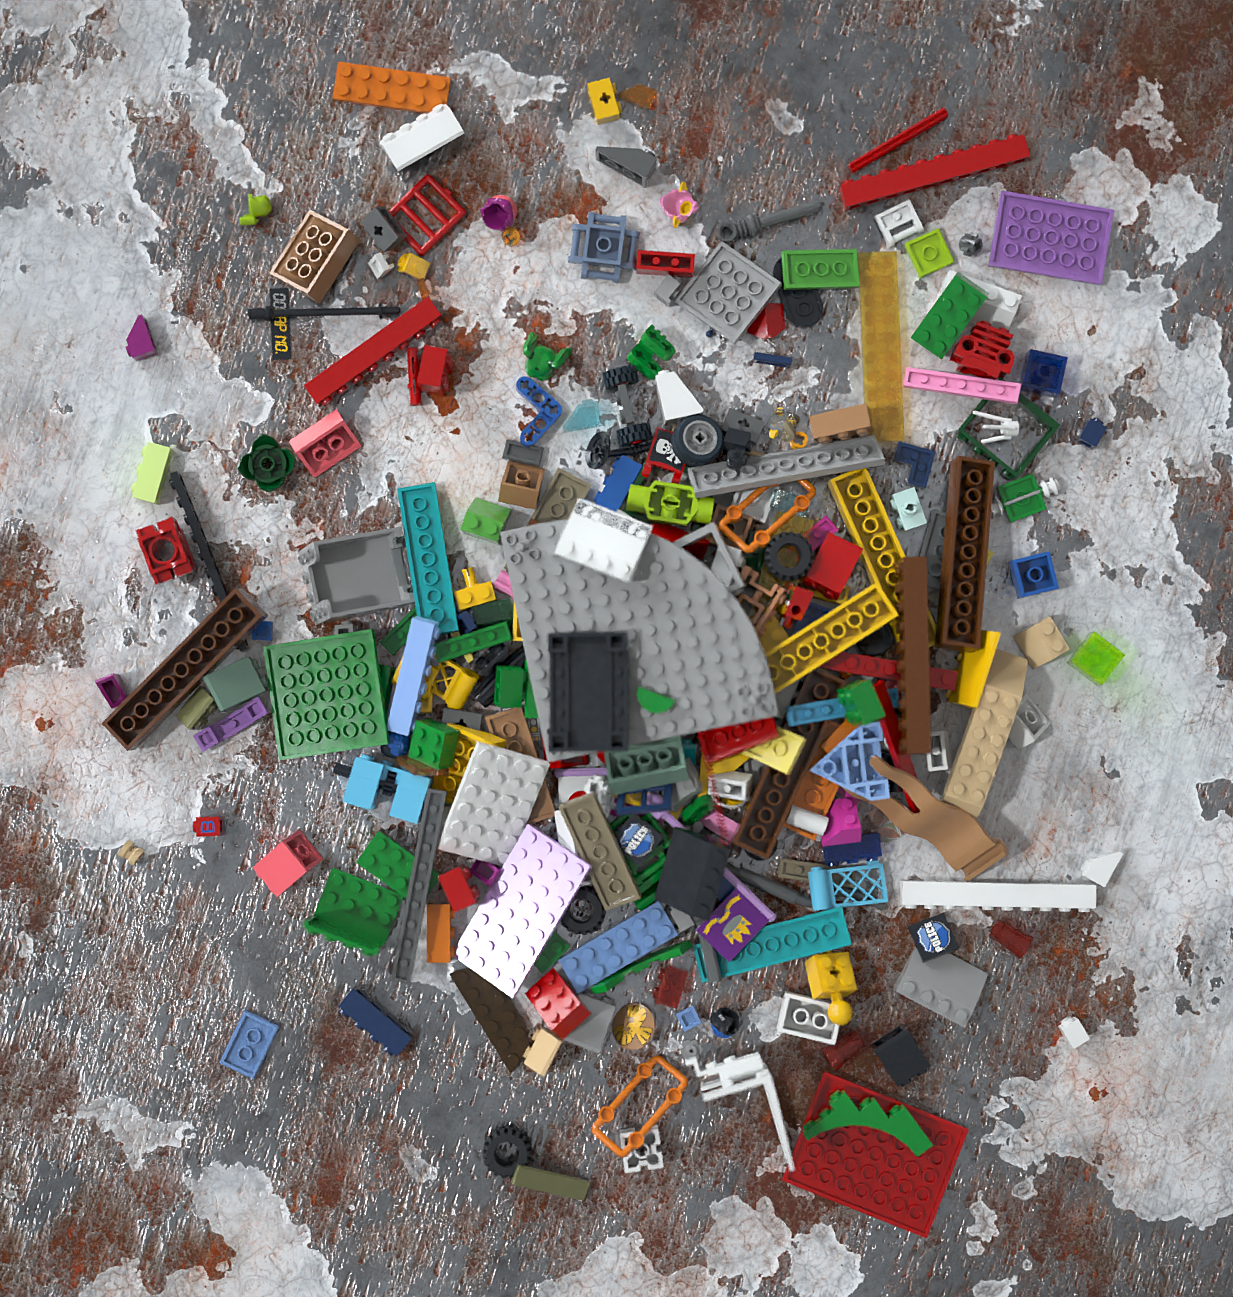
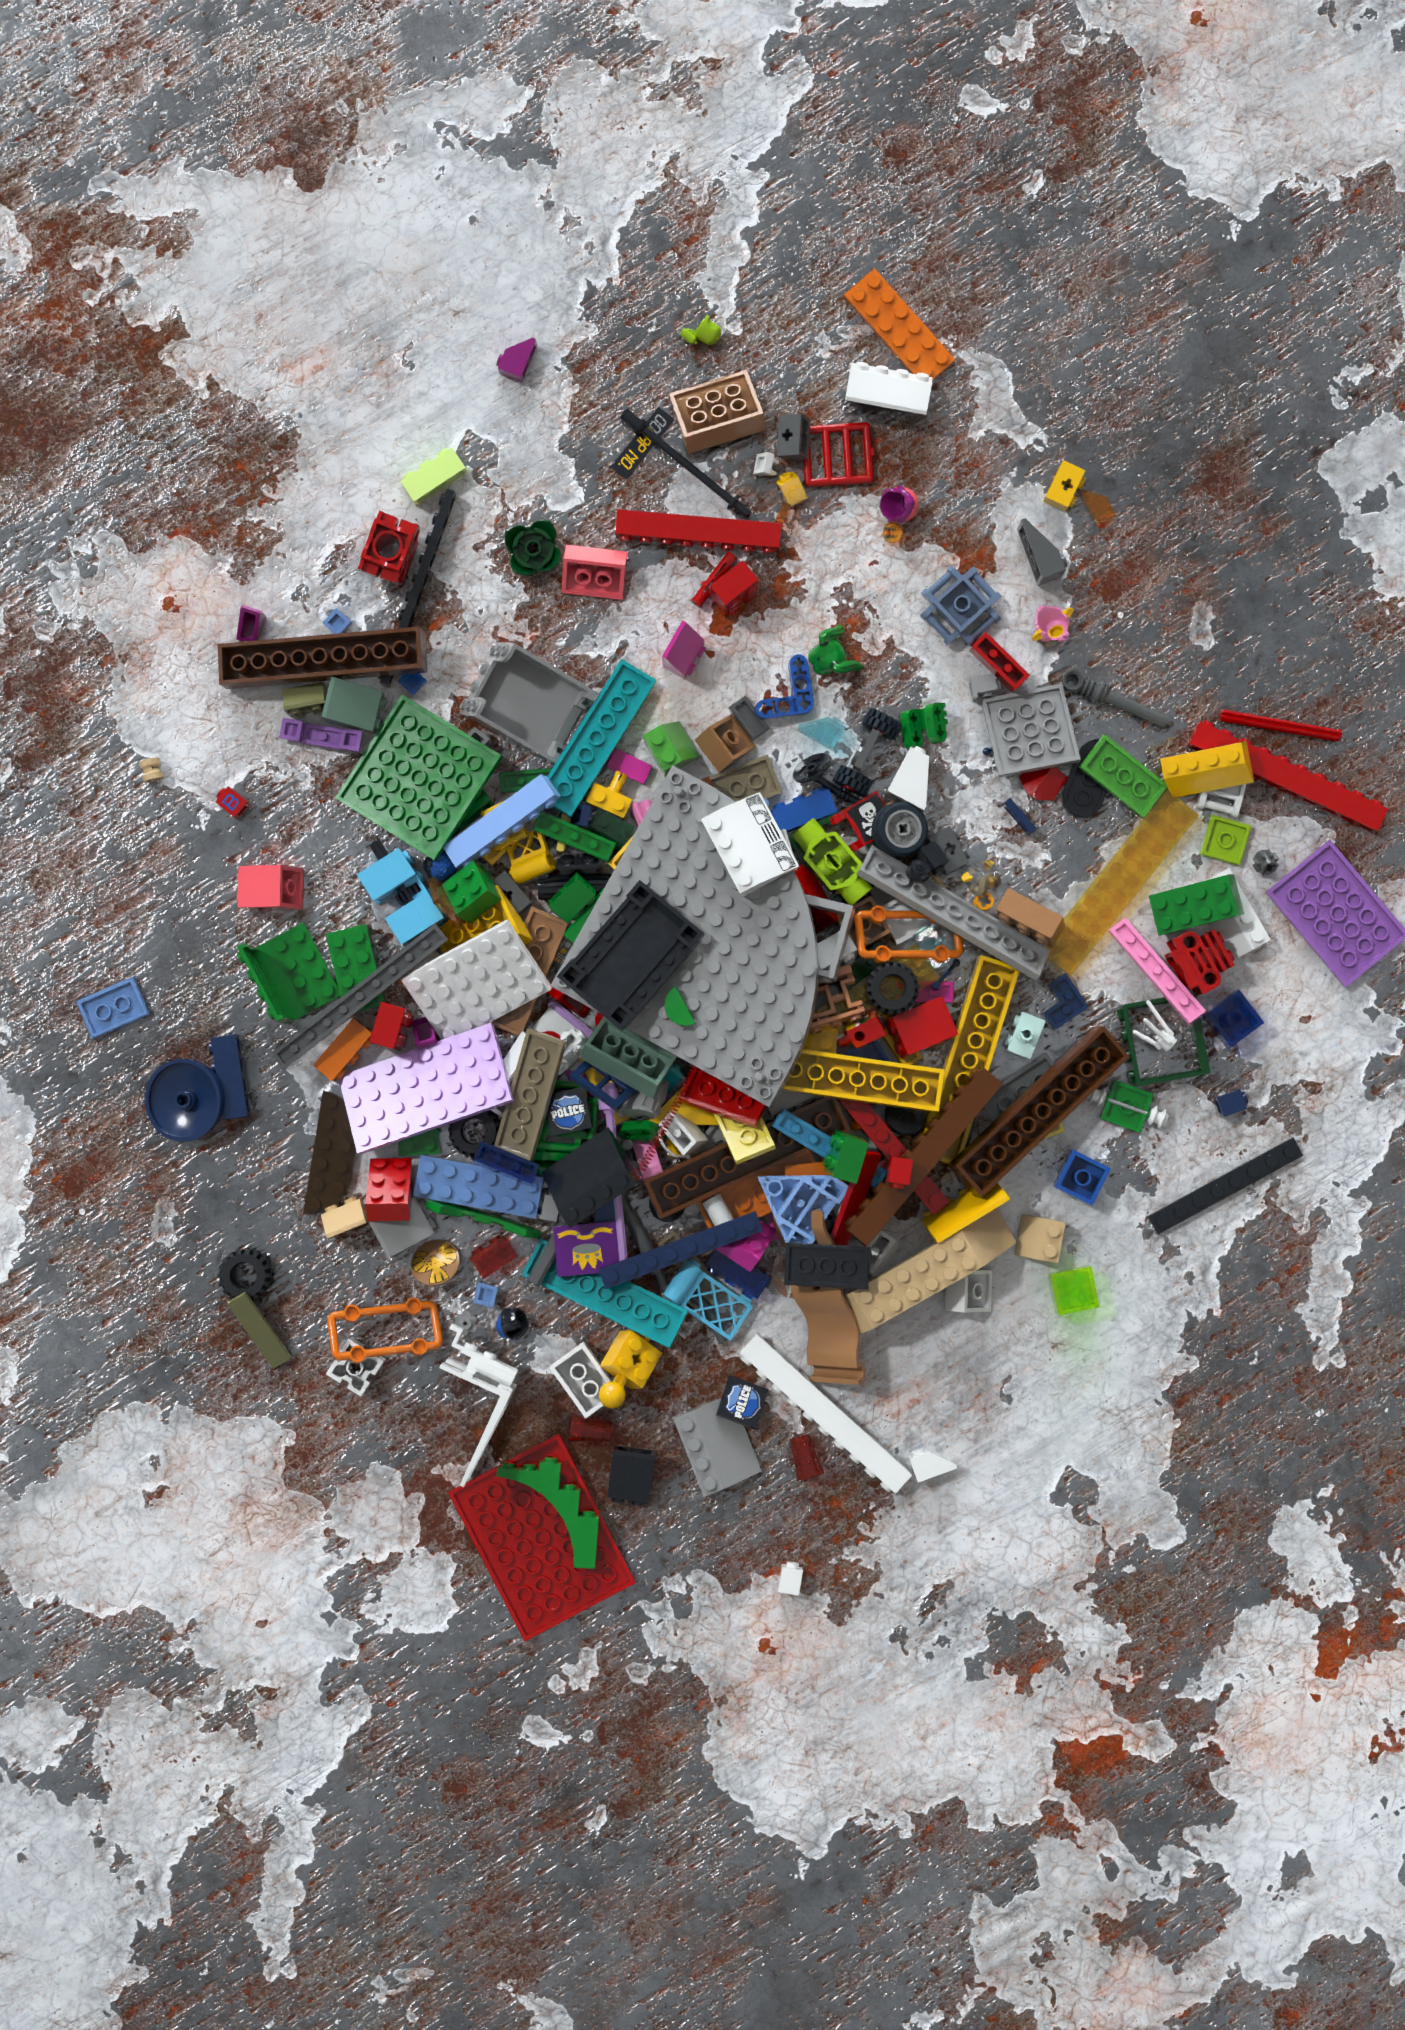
camera: 45 degrees right, 0 degrees up
none -> dark blue dish [145,1058,224,1142]
none -> medium blue plate [322,608,352,634]
none -> clear blue brick [473,1141,540,1187]
none -> dark blue plate [599,1211,763,1289]
none -> dark pink tile [607,748,653,785]
none -> dark pink slope [662,620,706,679]
none -> black tile [784,1242,871,1289]
none -> red brick [886,1157,913,1189]
none -> dark blue hinge [932,959,960,991]
none -> black plate [1147,1137,1303,1234]
none -> yellow slope [1160,741,1254,798]

